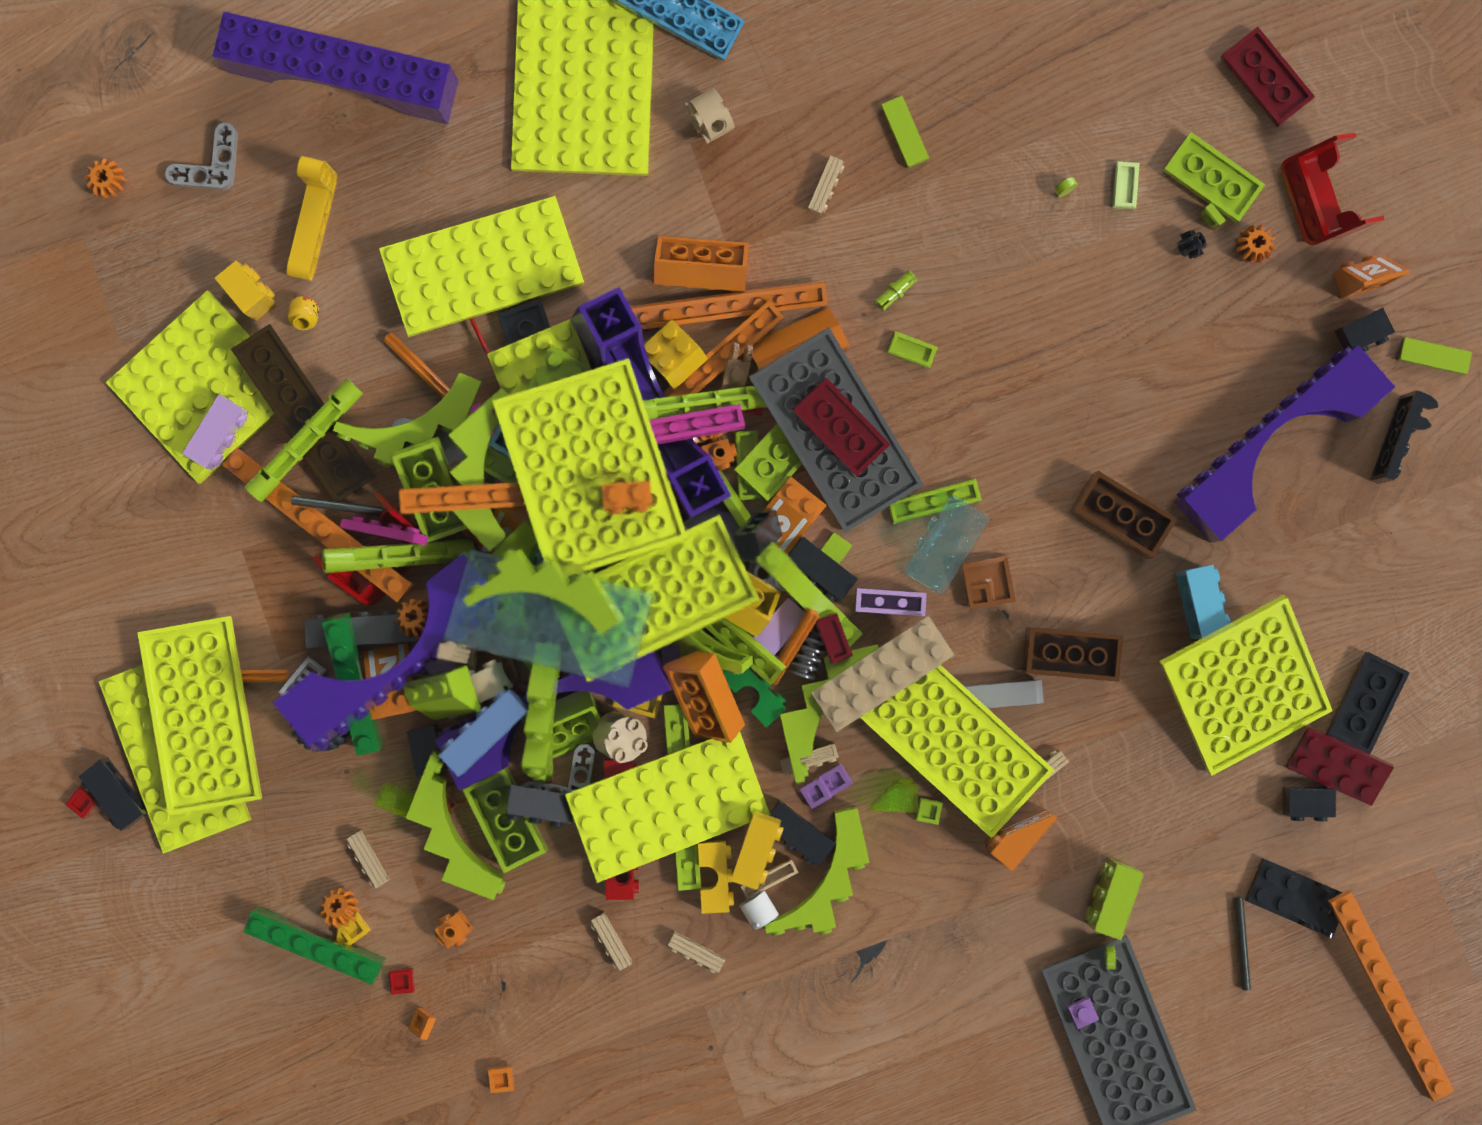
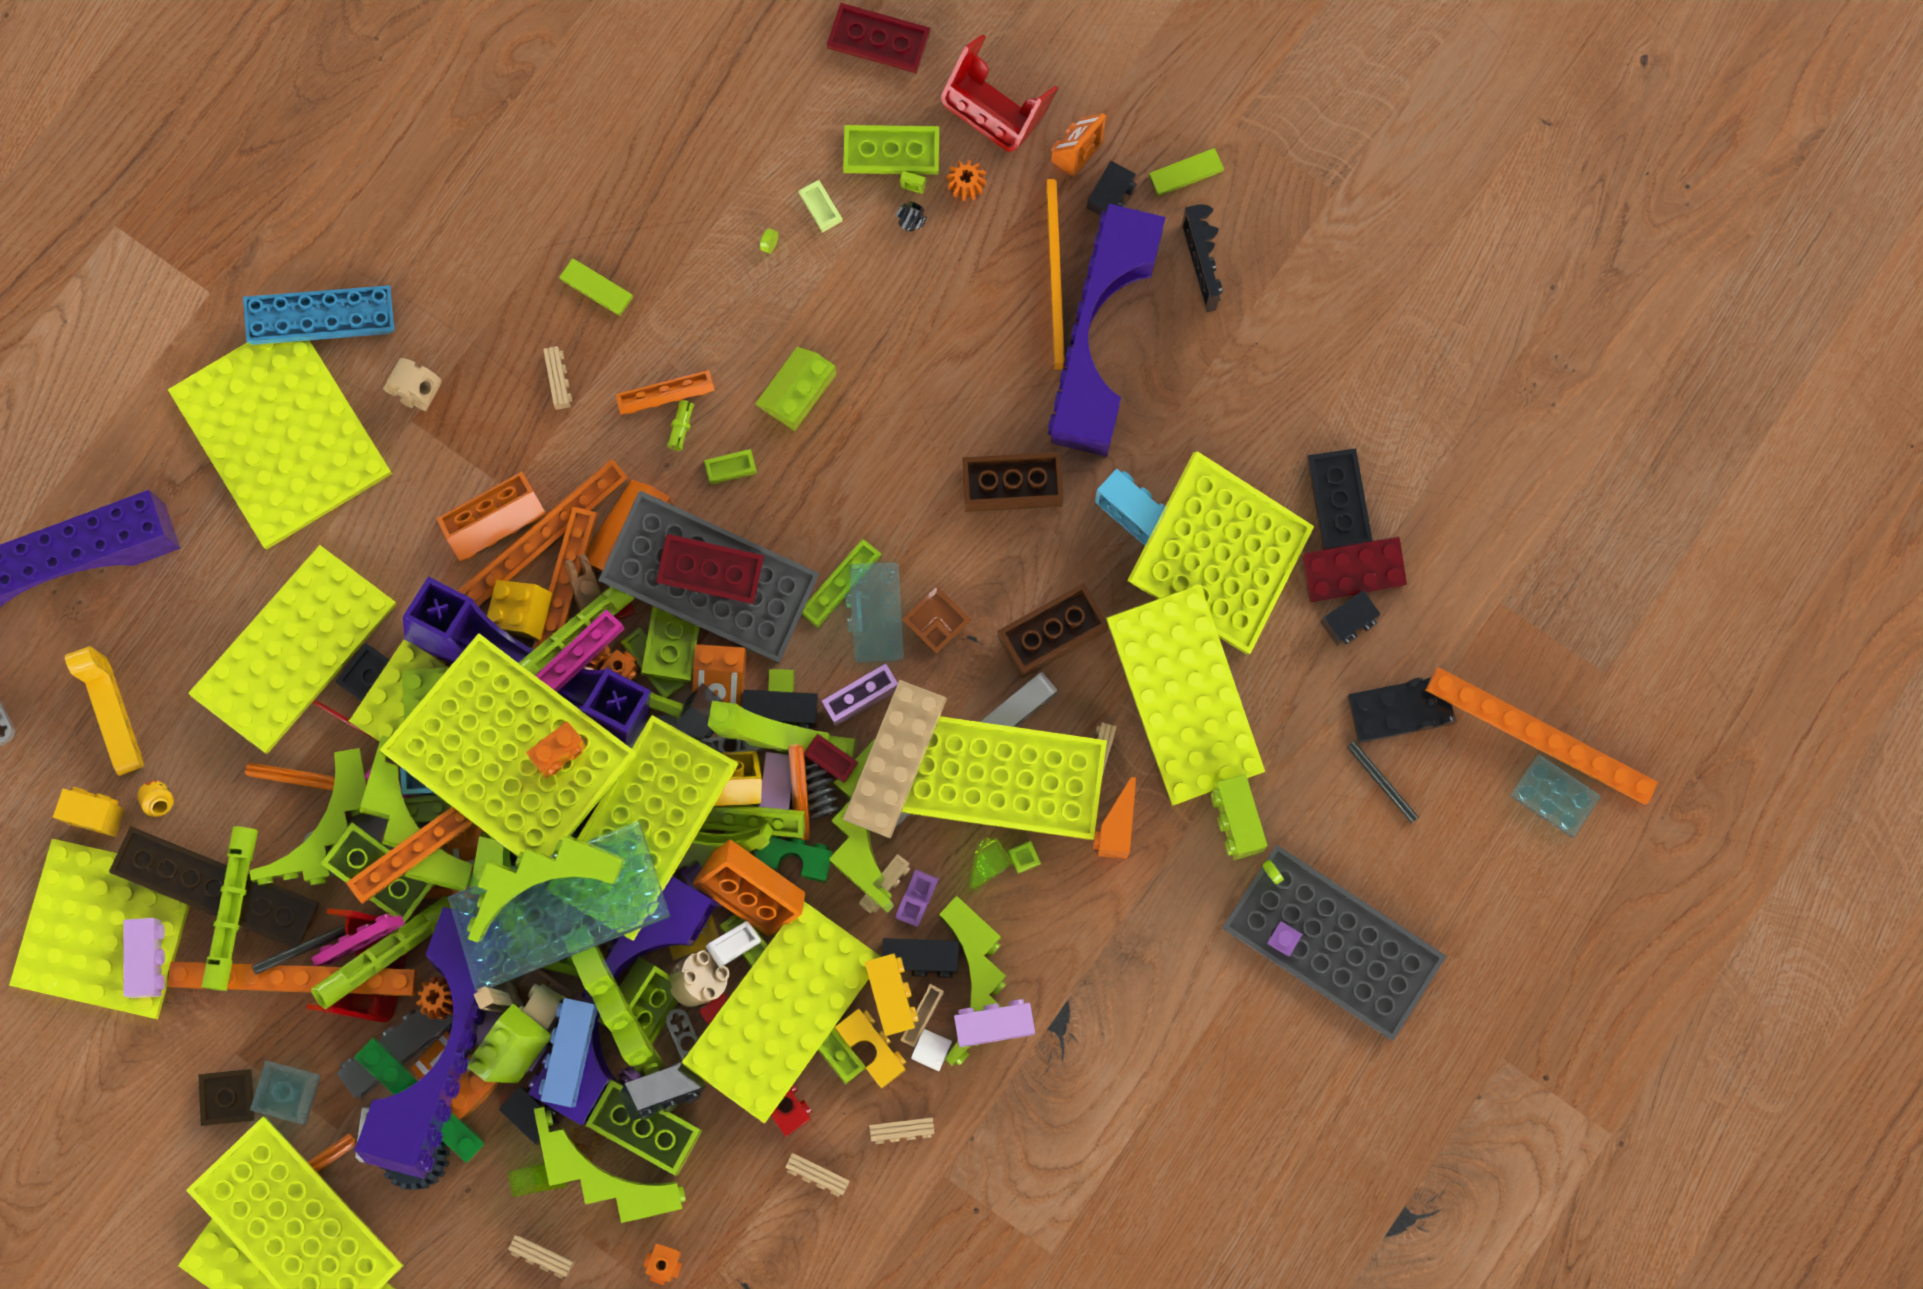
camera: 35 degrees left, 10 degrees down
none -> dark brown plate [198,1069,254,1126]
none -> clear light blue brick [250,1060,321,1125]
none -> orange plate [616,370,715,415]
none -> medium lavender plate [618,1066,642,1085]
none -> white tile [706,921,761,968]
none -> lime slope [755,347,836,431]
none -> lavender brick [954,999,1035,1048]
none -> light orange tile [1046,179,1065,370]
none -> neon yellow plate [1106,584,1265,806]
none -> clear light blue plate [1510,754,1601,838]

